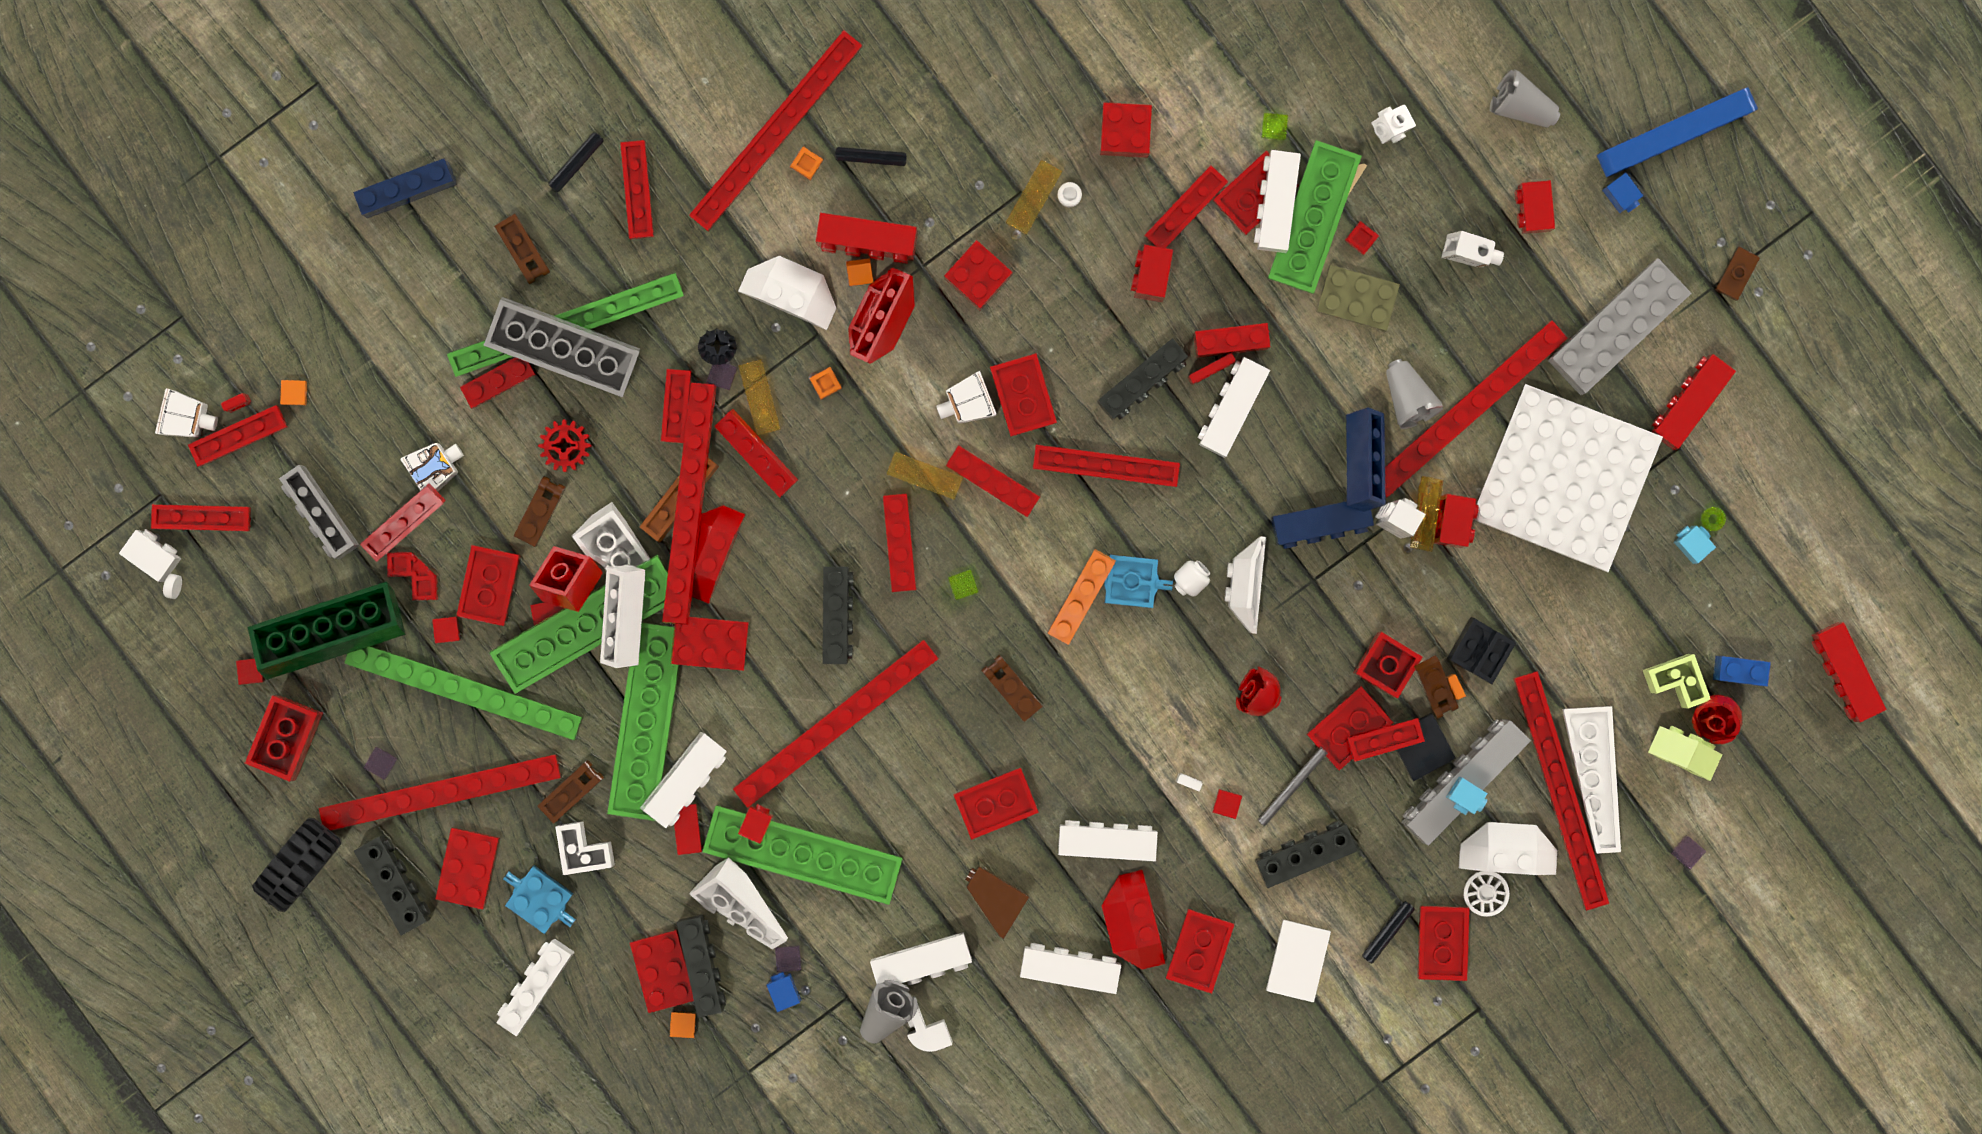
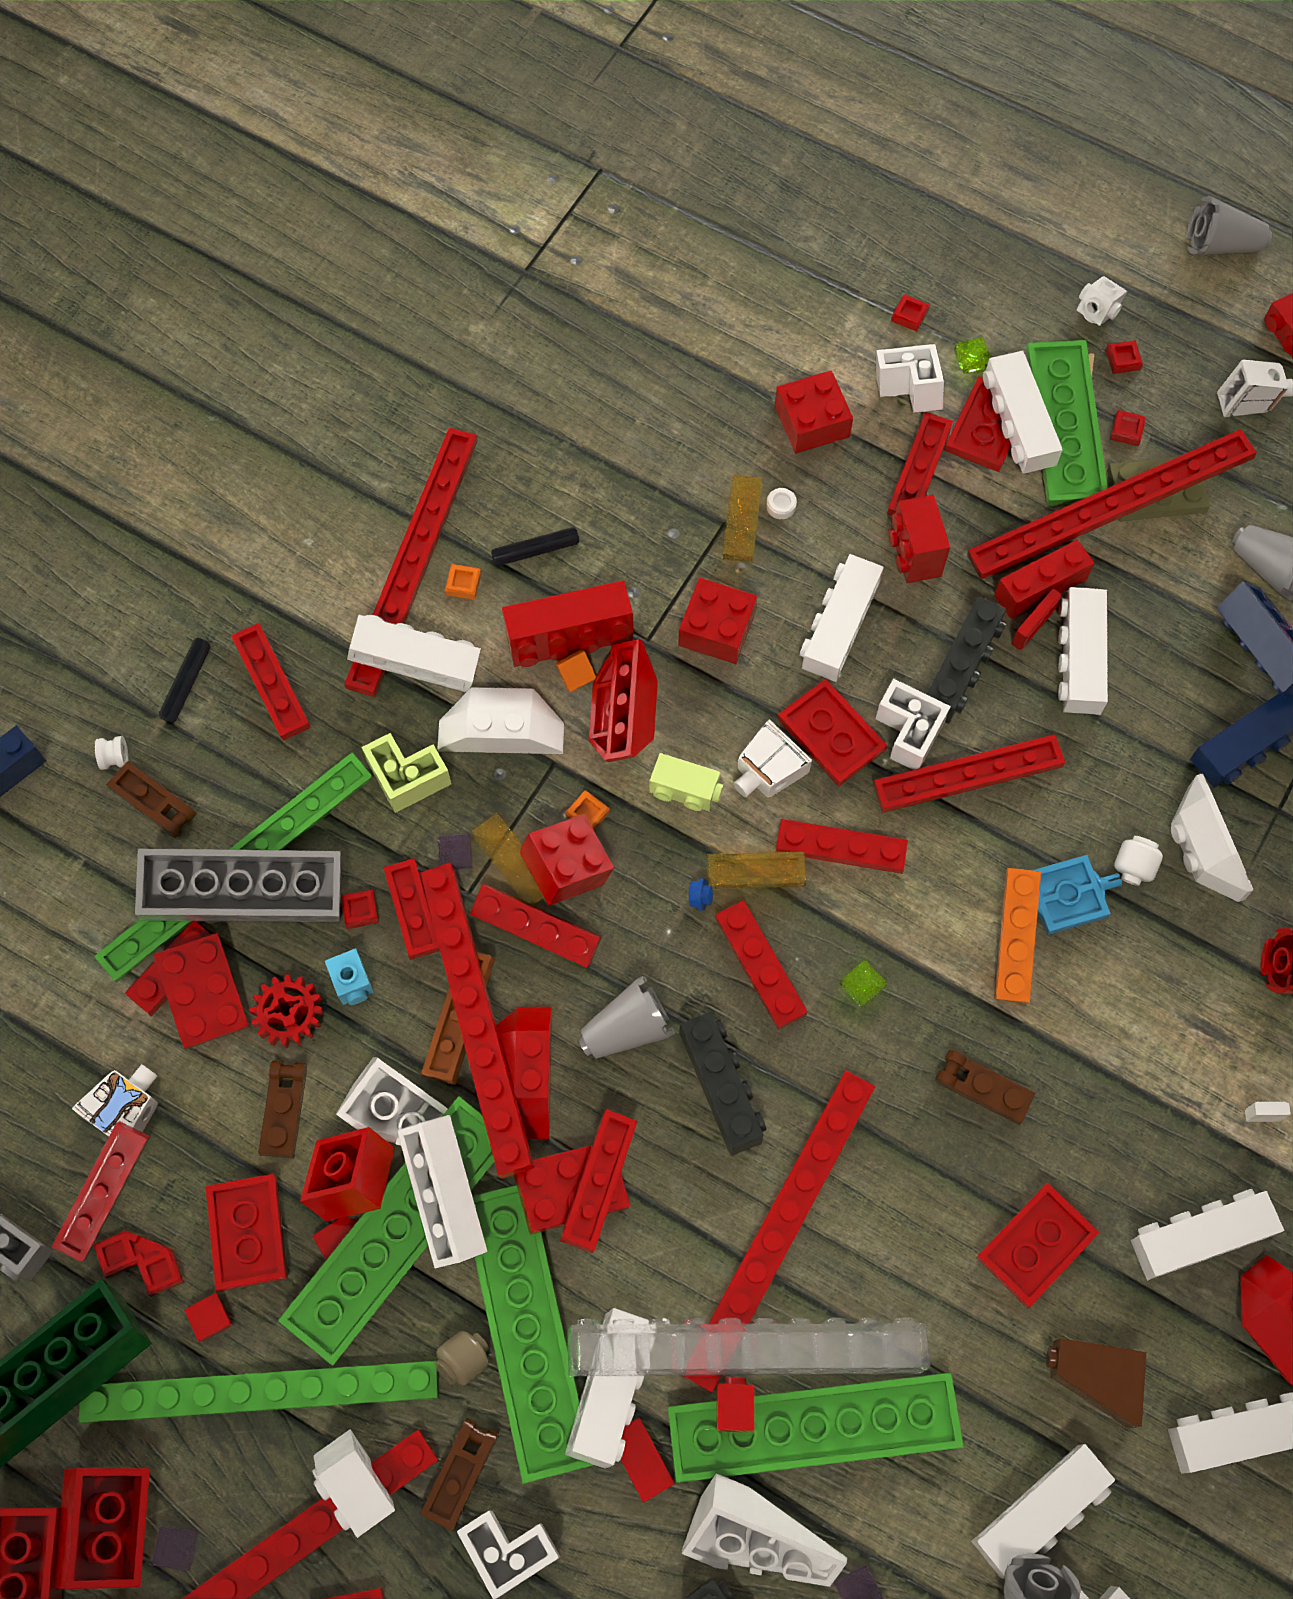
camera: 20 degrees left, 20 degrees down
black gear [698,328,737,365] -> none
none -> red brick [53,1468,150,1589]
none -> white wheel [95,736,129,770]
none -> red plate [153,933,249,1050]
none -> white brick [312,1429,395,1538]
none -> medium azure brick [325,949,374,1005]
none -> red tile [341,889,379,929]
none -> white brick [347,615,481,692]
none -> yellowish green brick [362,733,452,813]
none -> dark tan head [435,1331,489,1386]
none -> red brick [519,814,614,906]
none -> red plate [559,1109,638,1253]
none -> clear brick [568,1317,930,1376]
none -> light grey cone [578,976,675,1059]
none -> yellowish green brick [649,753,724,811]
none -> blue plate [689,878,713,911]
none -> white brick [799,554,884,682]
none -> white brick [875,679,951,770]
none -> white brick [876,344,944,413]
none -> red tile [891,294,930,332]
none -> red plate [967,429,1257,580]
none -> red tile [1105,340,1143,374]

